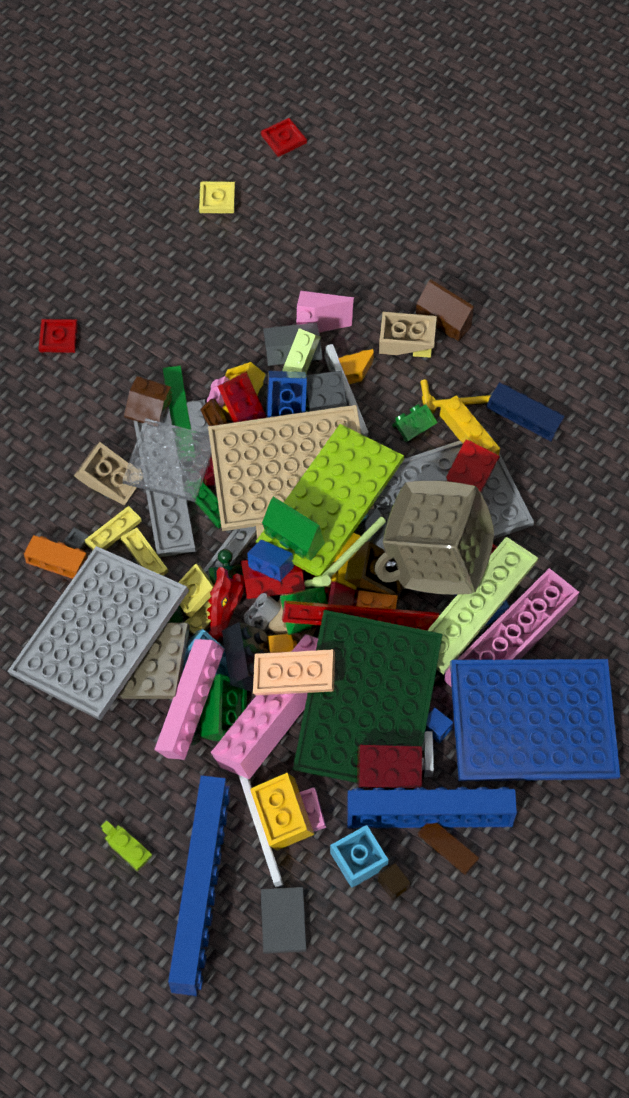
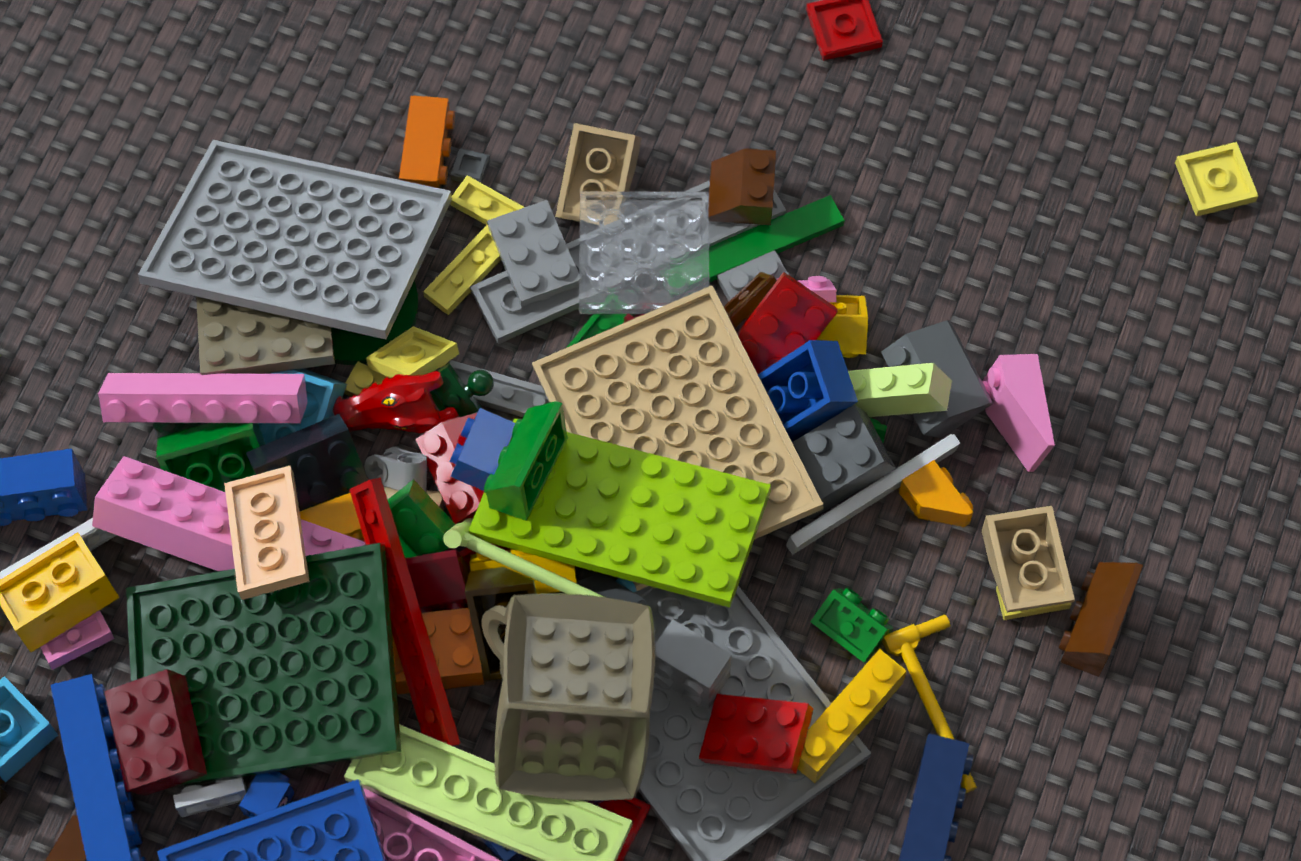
camera: 75 degrees right, 5 degrees up
none -> light grey plate [487,200,582,307]

